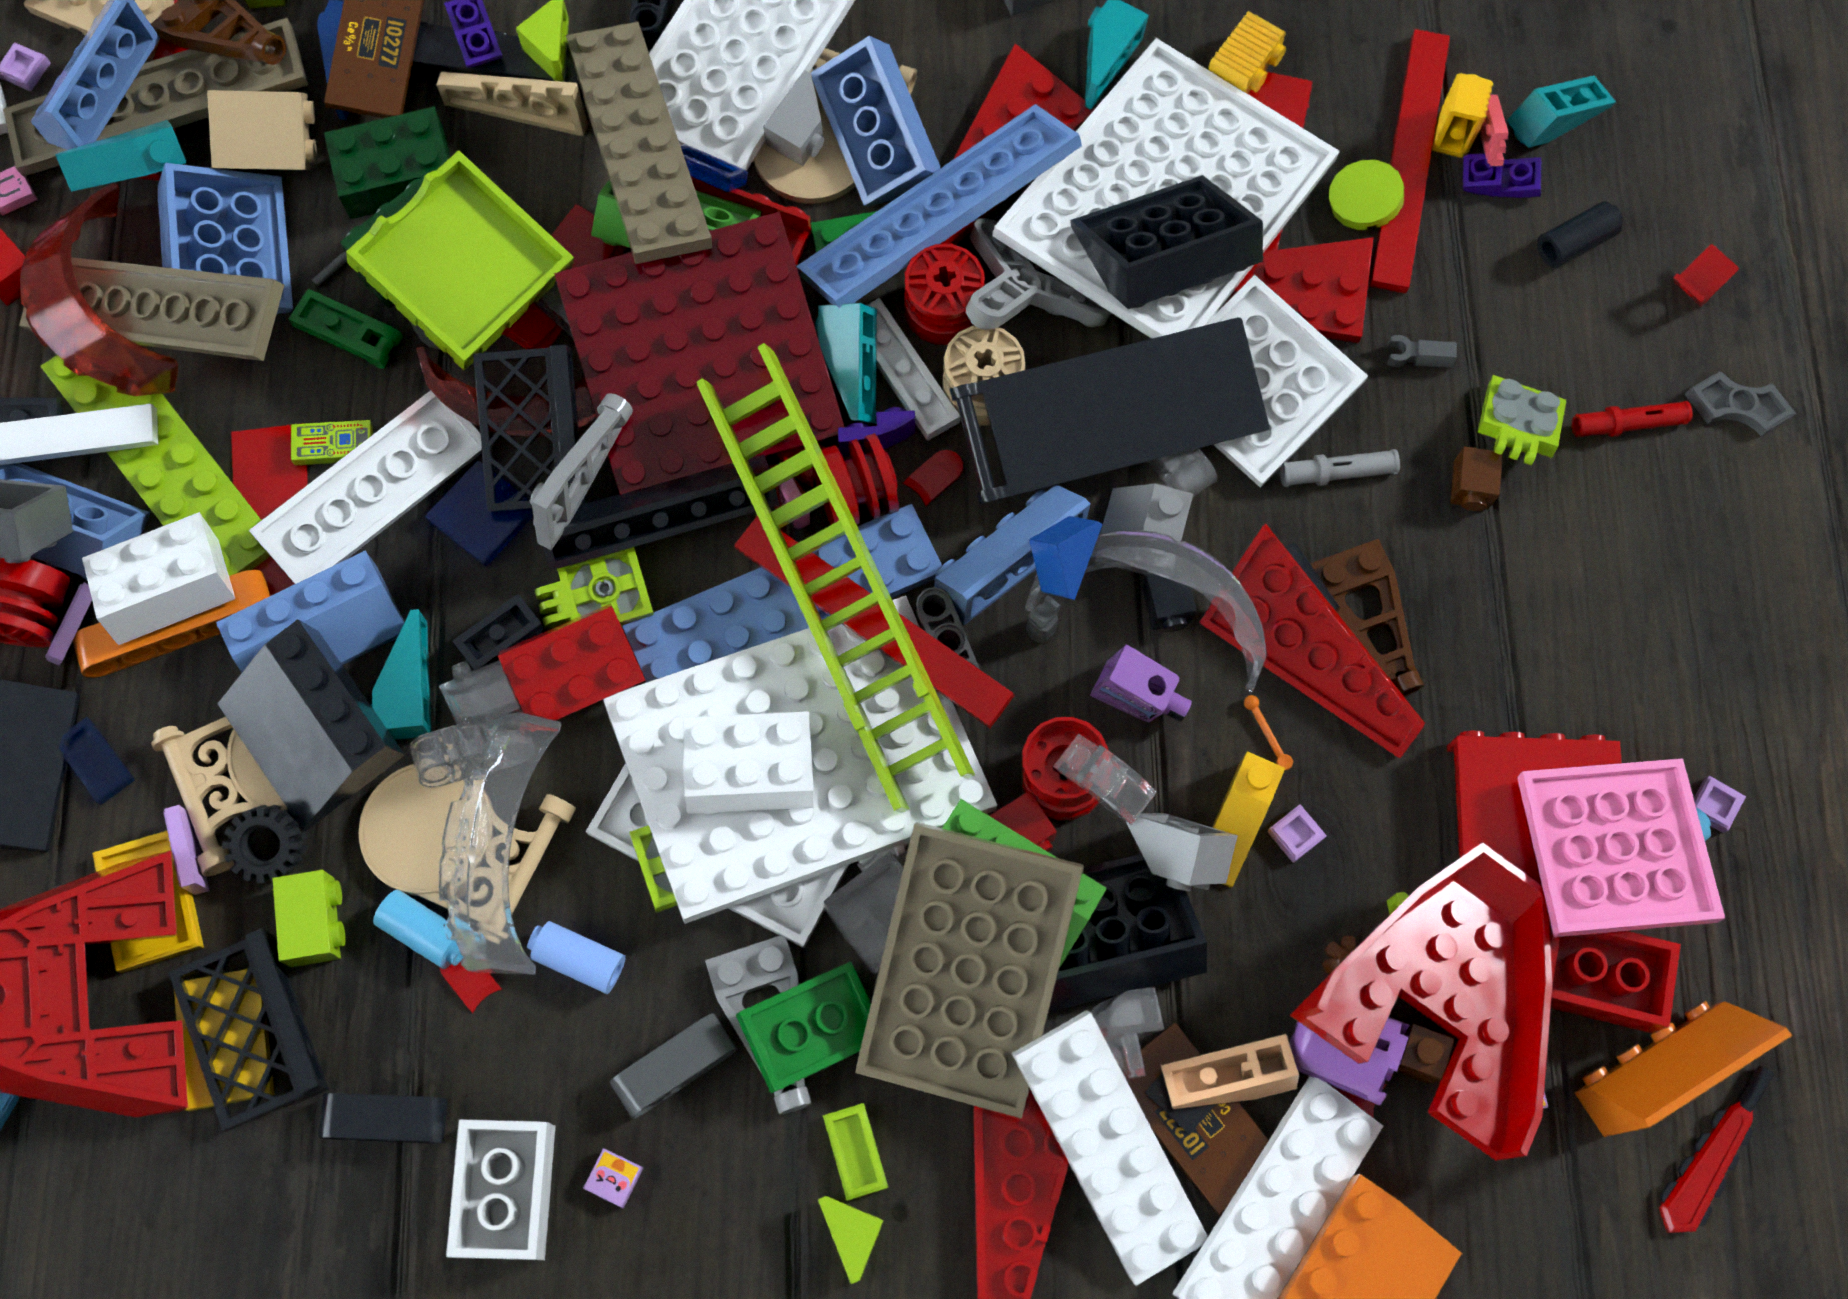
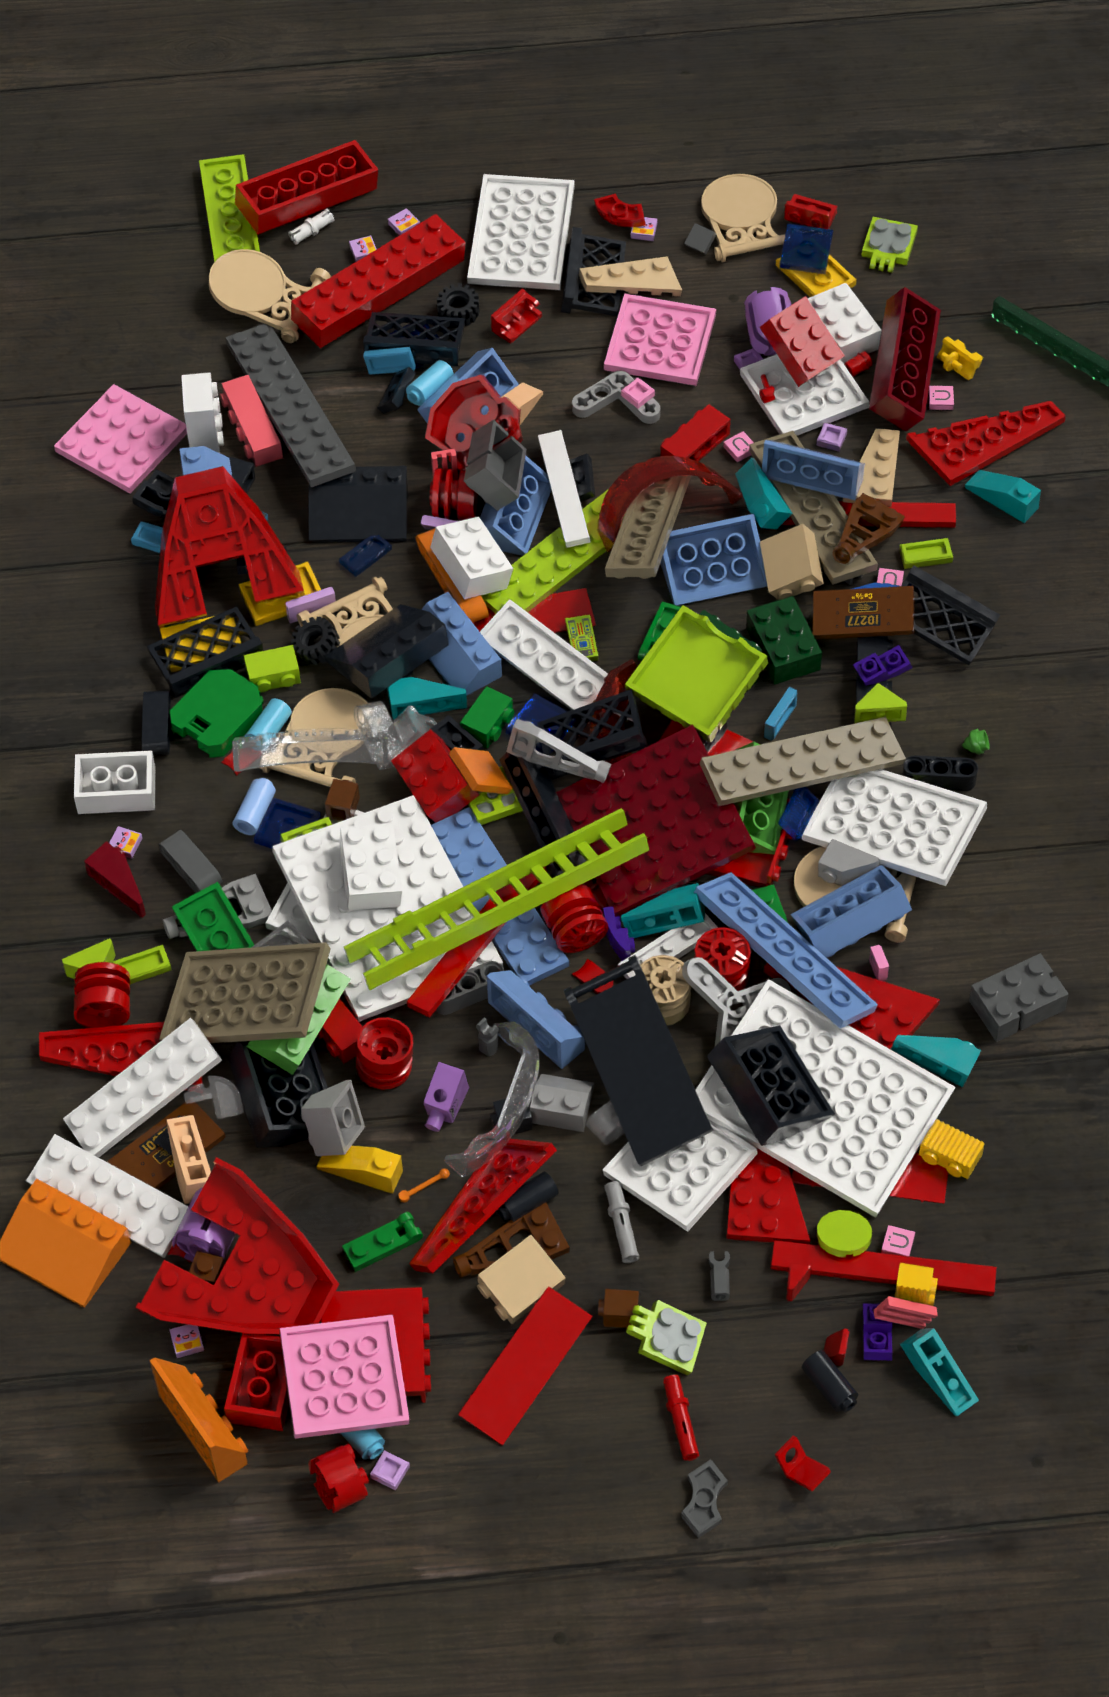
camera: 90 degrees right, 15 degrees down
tan wing [437,72,588,137] -> none
blue slope [1029,516,1103,600] -> none
clear brick [1053,733,1157,826] -> none
lavender tile [1267,805,1327,863] -> none
red sword [1658,1066,1774,1233] -> none
none -> red wheel [74,962,130,1028]
none -> dark red slope [84,841,146,918]
none -> green piece [170,669,264,758]
none -> clear blue tile [254,798,321,848]
none -> red brick [308,1444,369,1513]
none -> reddish brown brick [325,779,360,821]
none -> green plate [342,1212,423,1272]
none -> orange tile [449,747,513,794]
none -> red window [458,1286,593,1446]
none -> green brick [460,686,515,749]
none -> tan brick [477,1235,566,1324]
none -> dark azure tile [764,687,797,741]
none -> red slope [787,1264,811,1301]
none -> red slope [824,1328,849,1366]
none -> bright pink tile [869,945,889,981]
none -> bright pink tile [877,568,904,586]
none -> bright pink tile [881,1225,915,1256]

